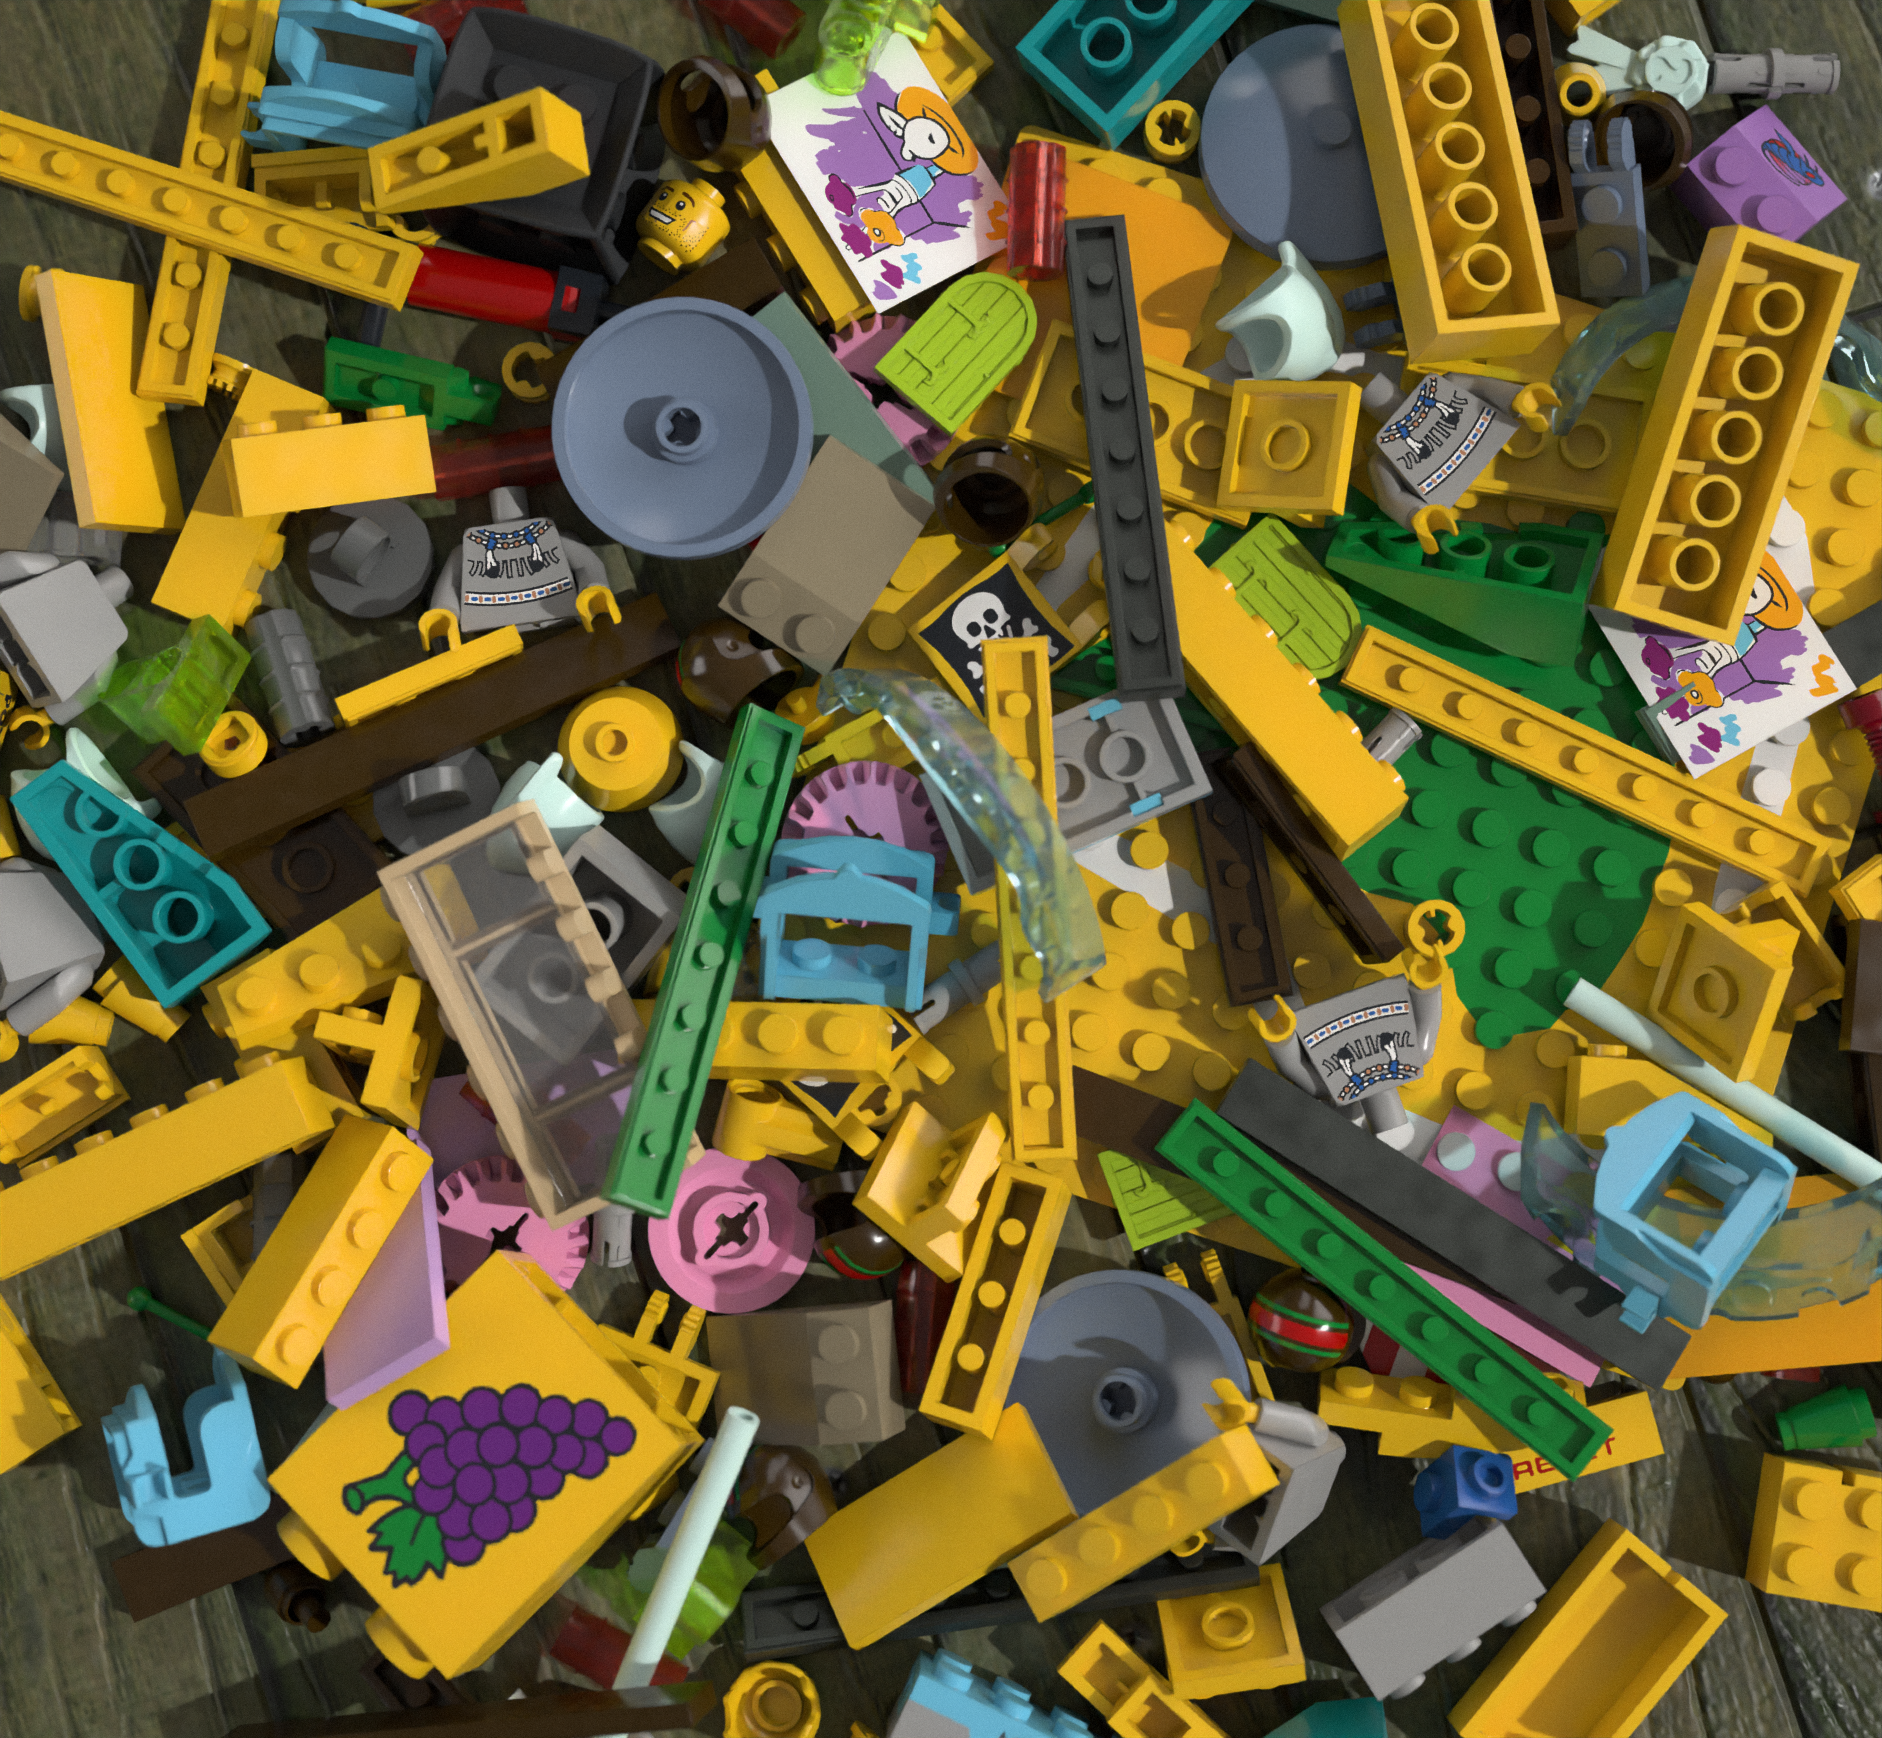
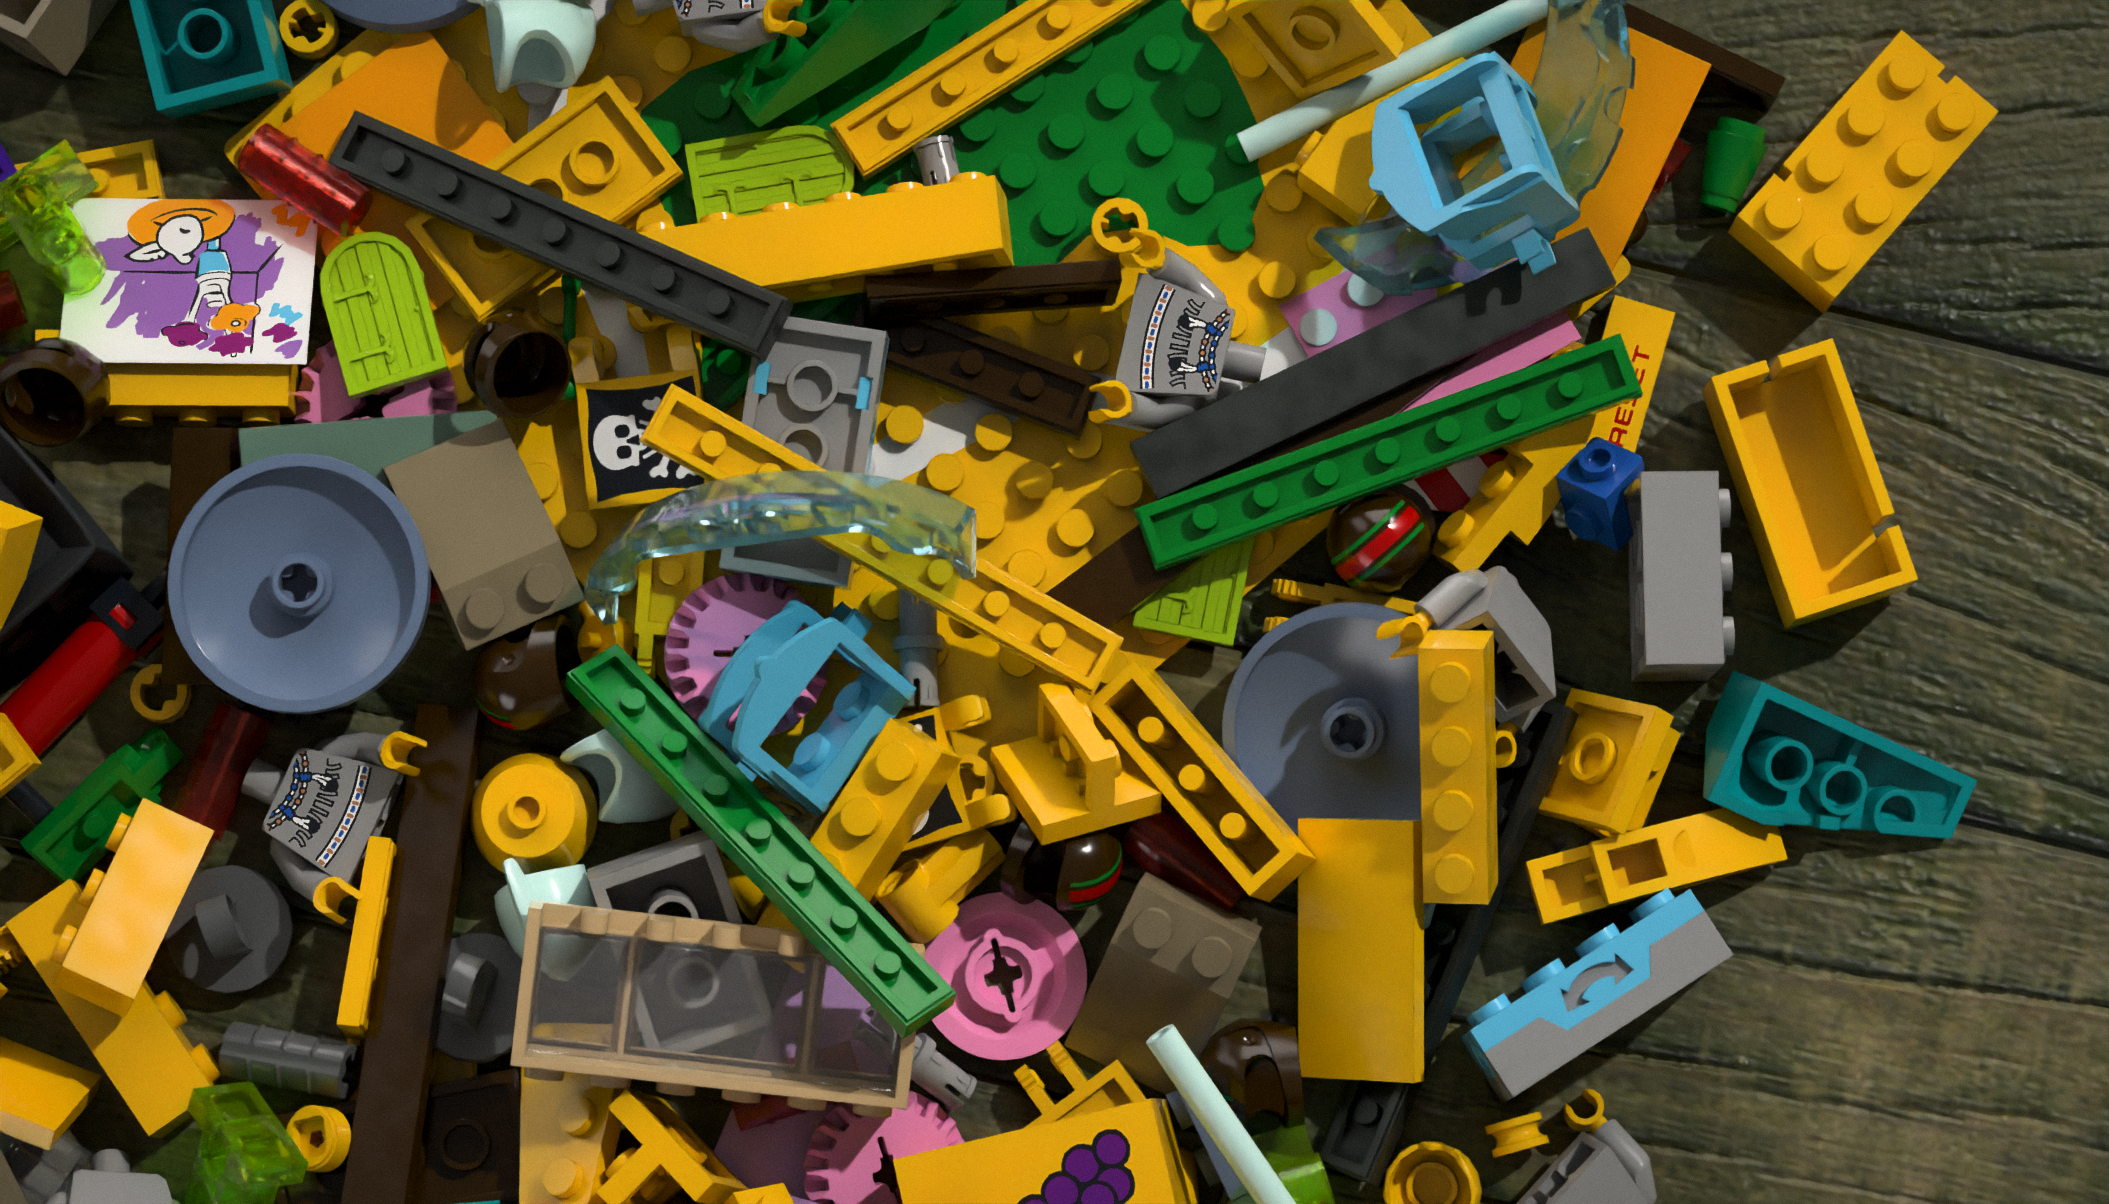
camera: 55 degrees left, 5 degrees down
yellow head [635,178,730,275] -> none
yellow bracket [1216,380,1362,528] -> none

